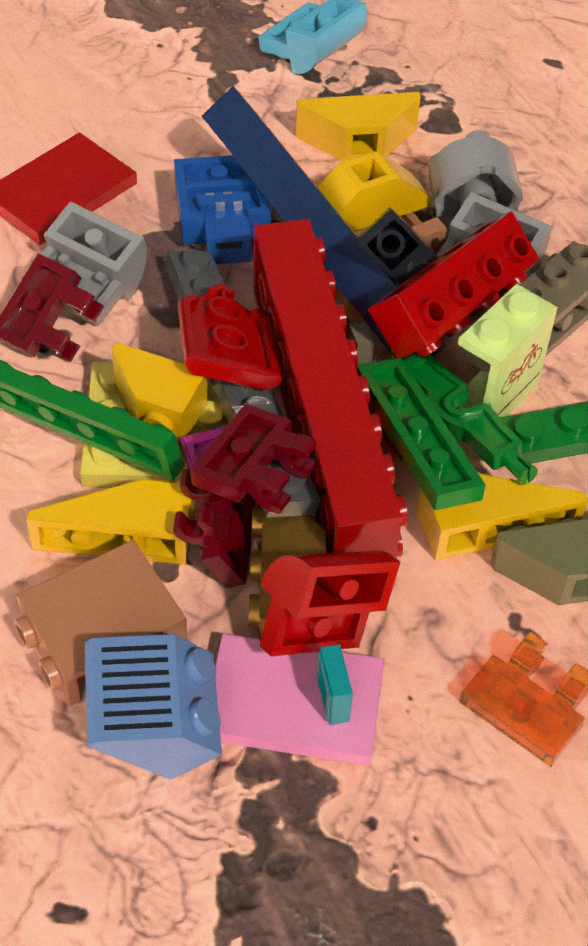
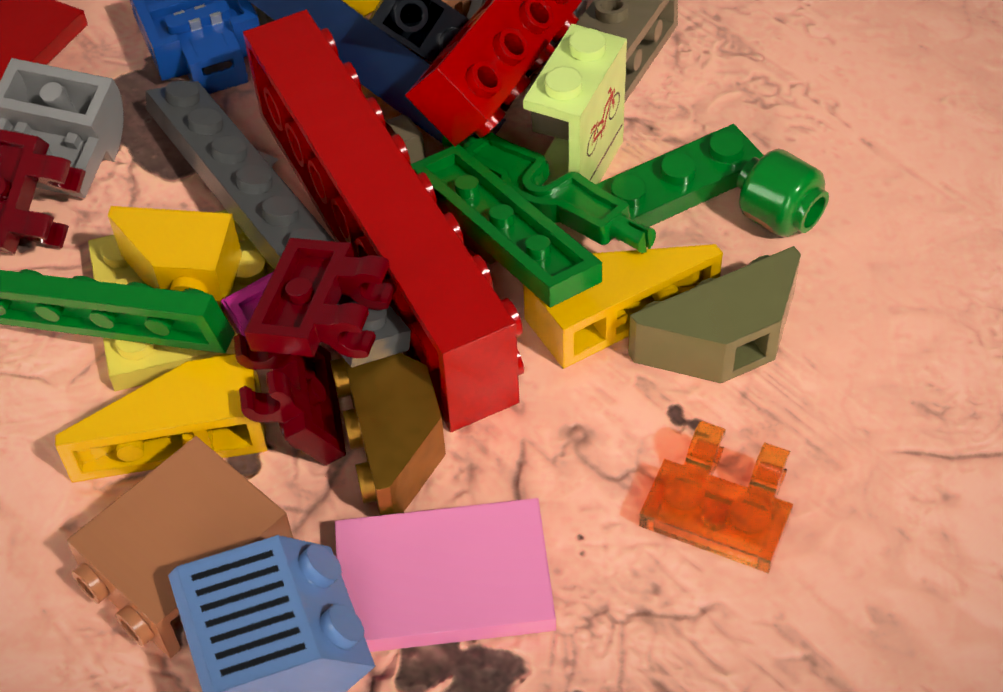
camera: 10 degrees left, 0 degrees up
red tile [178,282,283,390] -> none
red brick [259,550,401,657] -> none
teal tile [316,644,353,725] -> none

